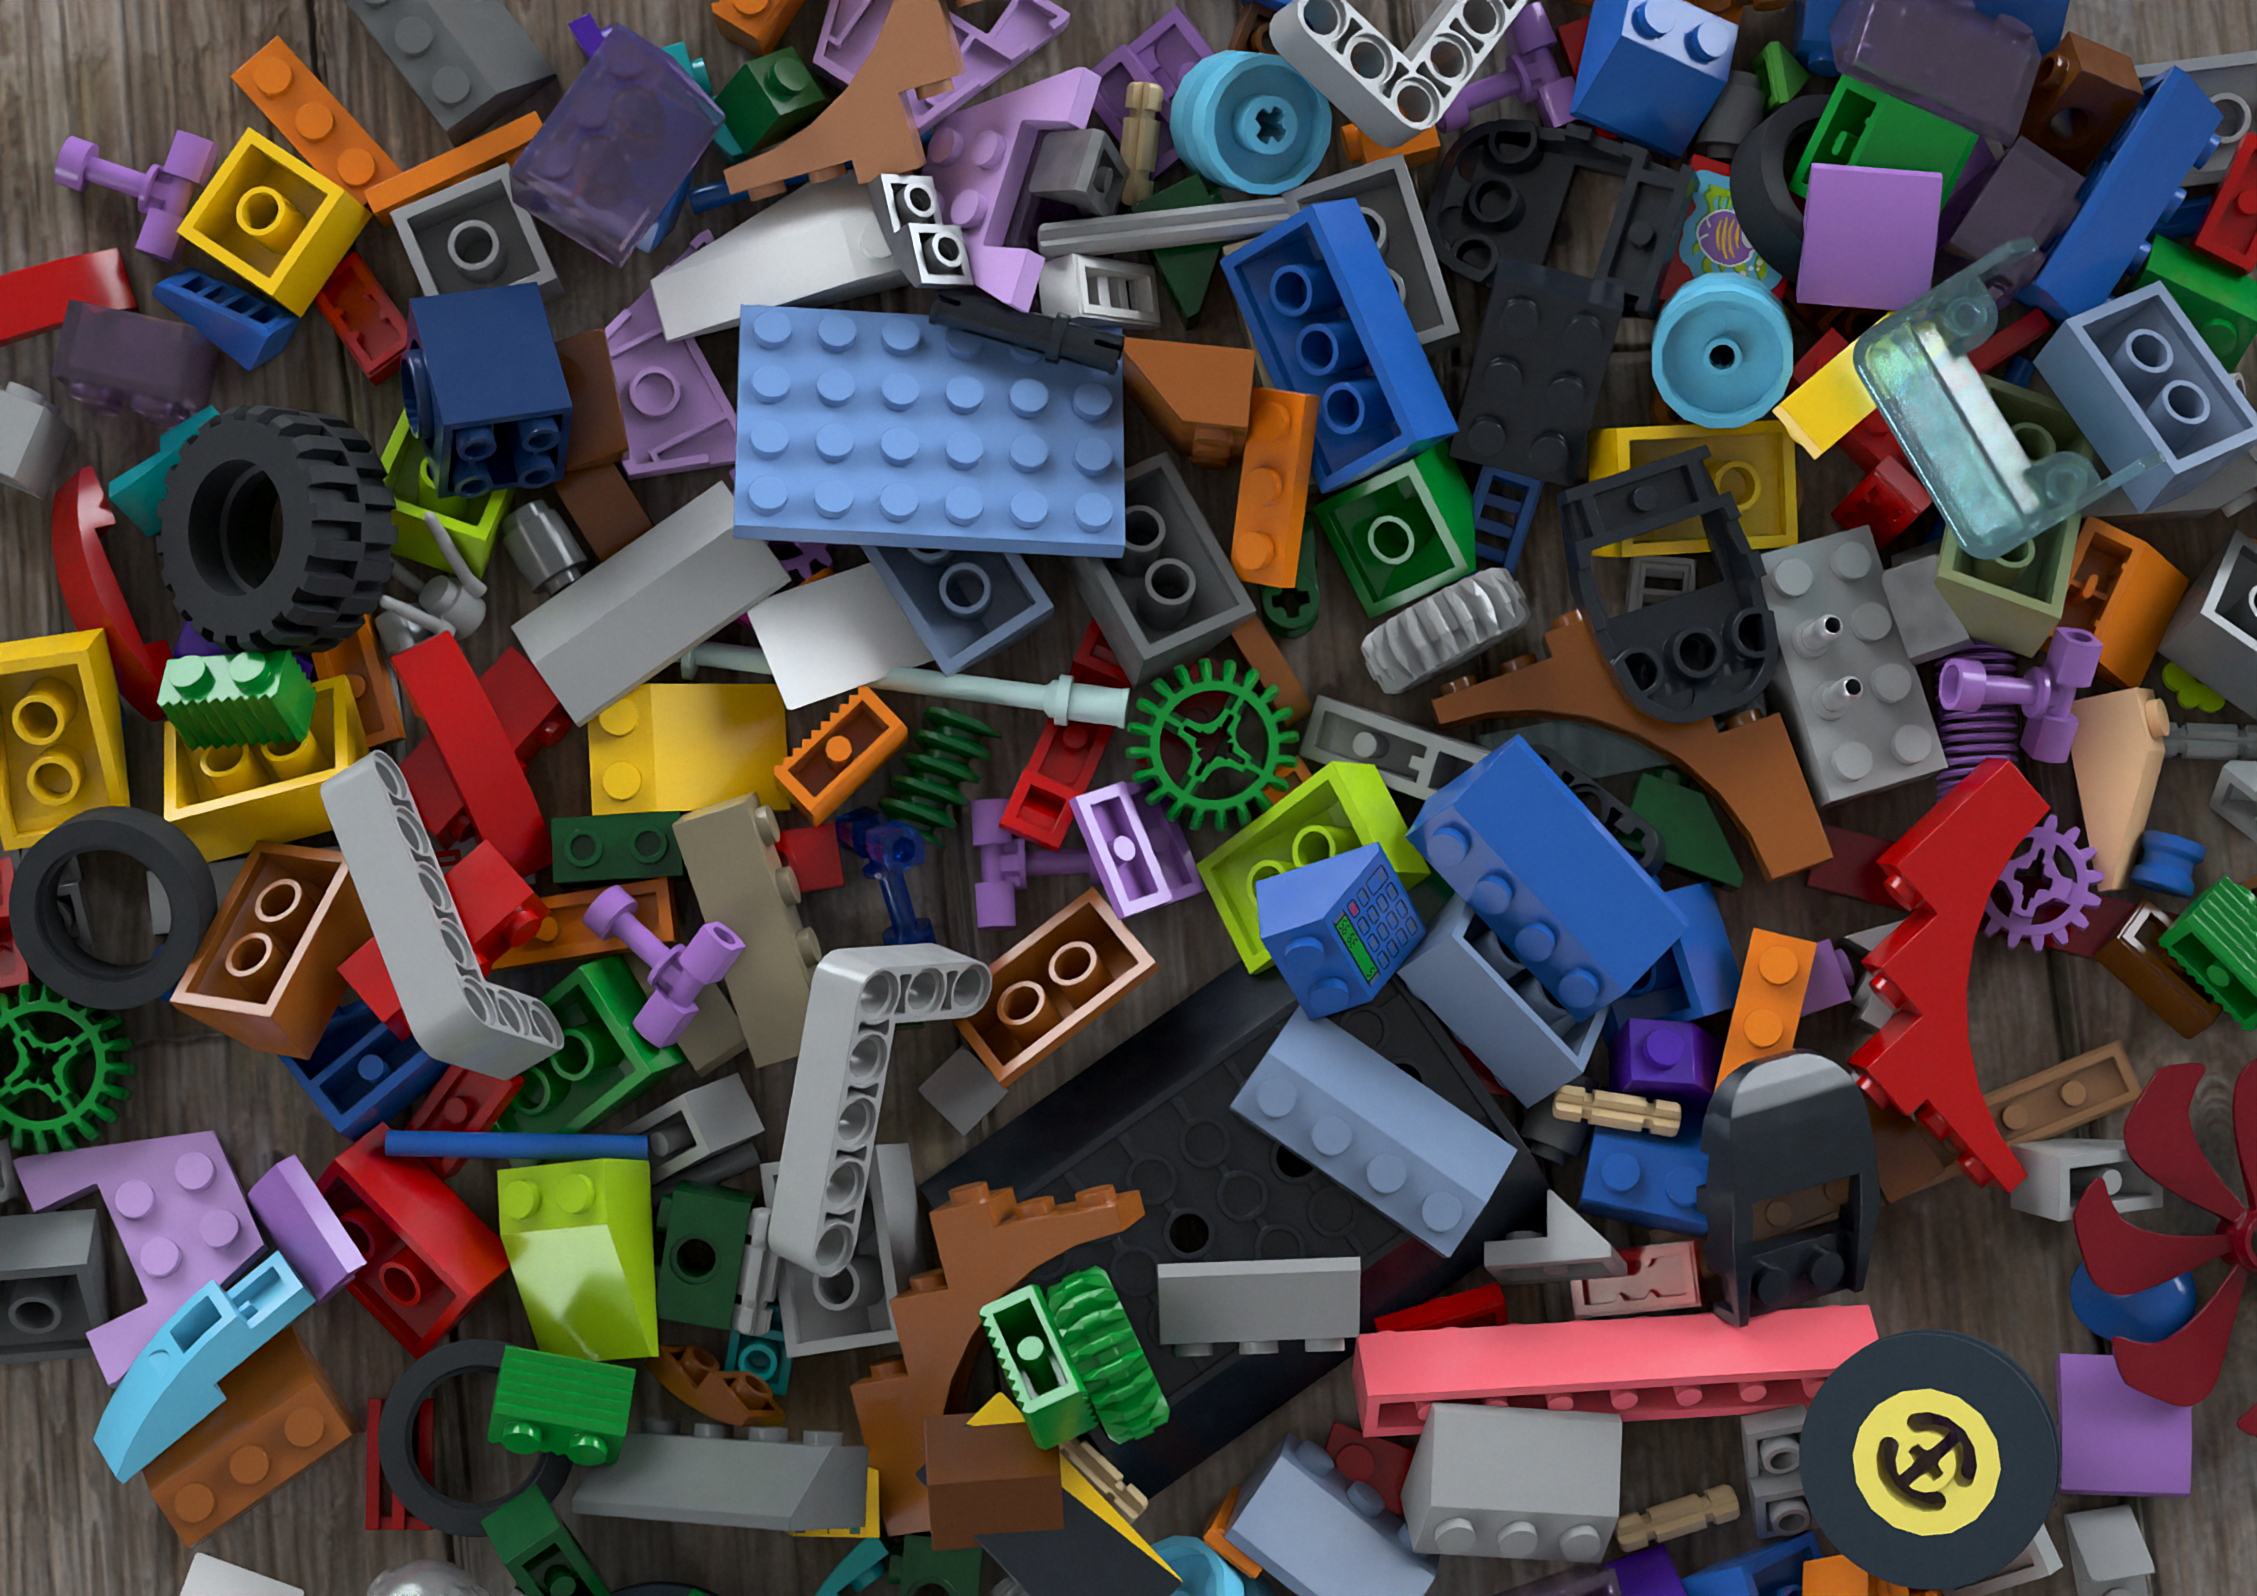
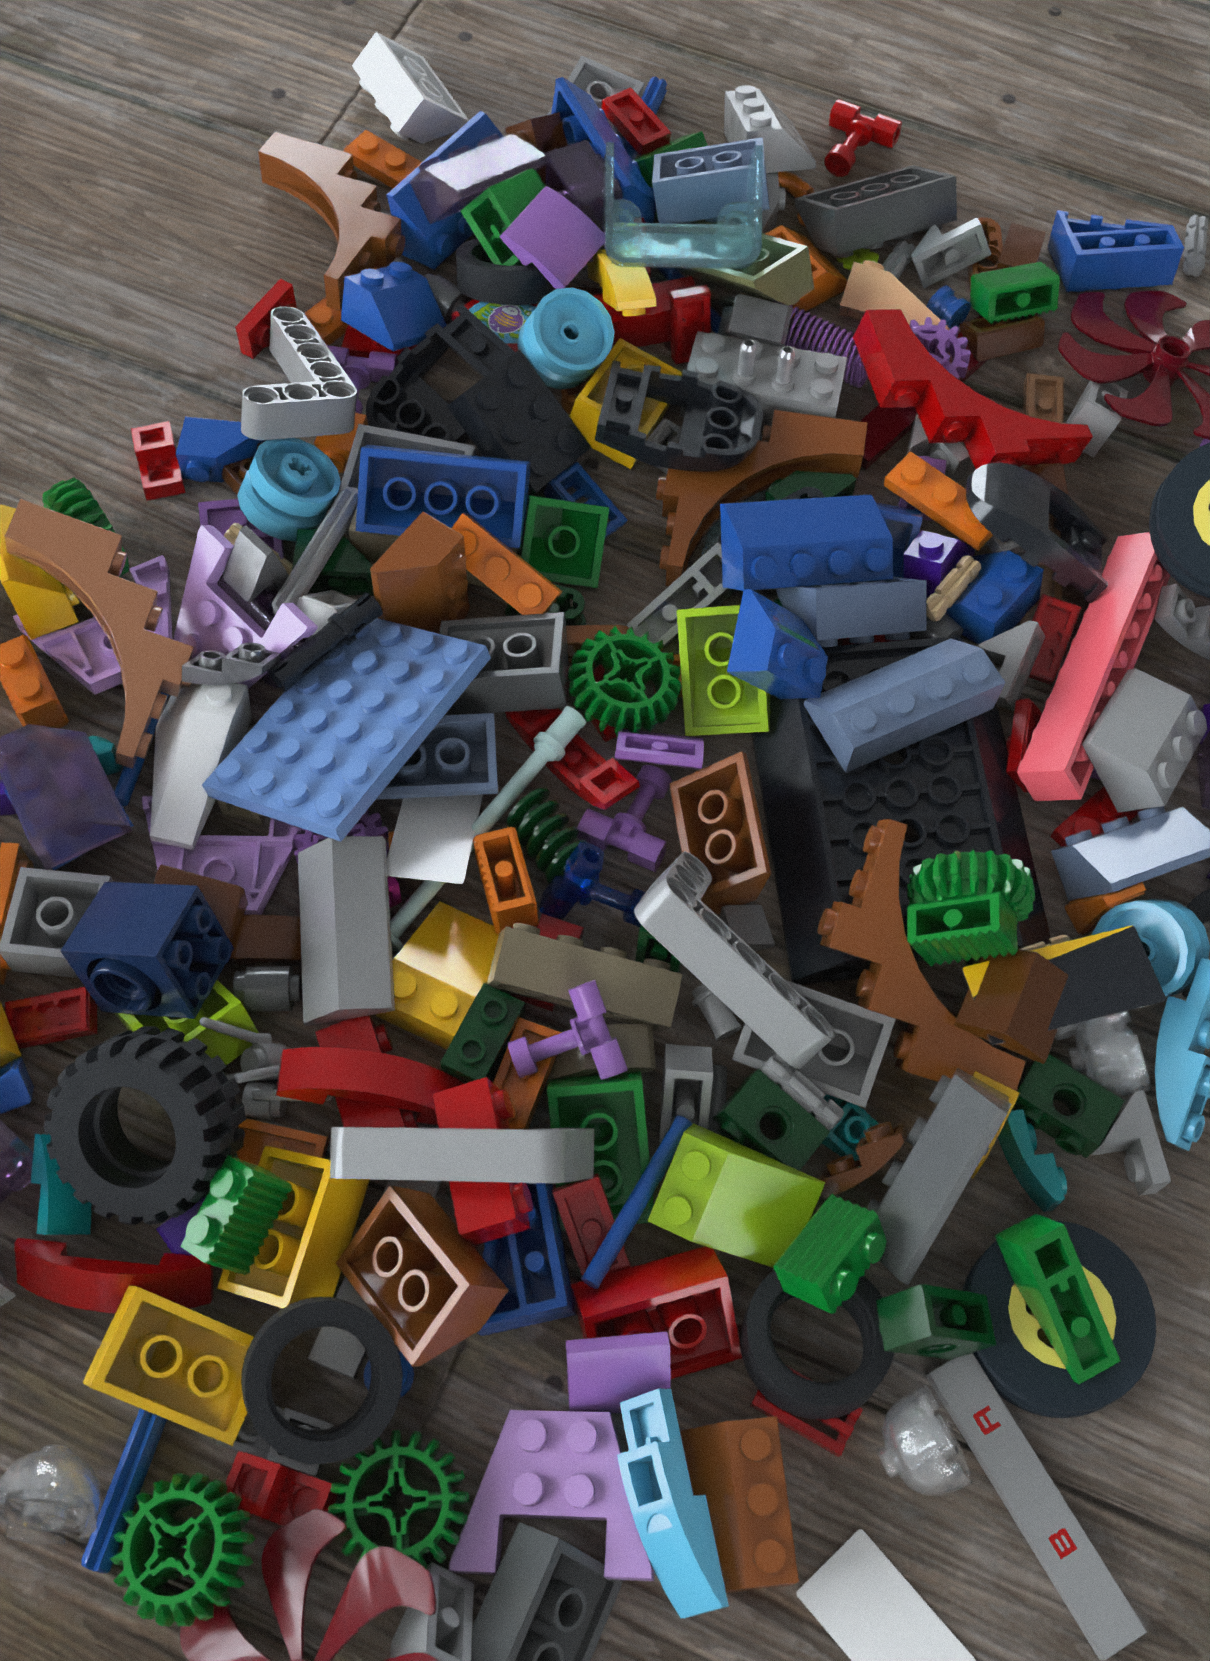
camera: 60 degrees left, 20 degrees down
dark green slope [711,46,833,155] -> none
light grey slope [1156,1257,1361,1357] -> none
light grey gear [1360,567,1531,694] -> none
tan axle [1614,1484,1740,1552] -> none
bright green slope [1751,41,1811,120] -> none
medium lavender bar [1939,627,2103,763] -> none
blue hat [2069,1259,2197,1343] -> none

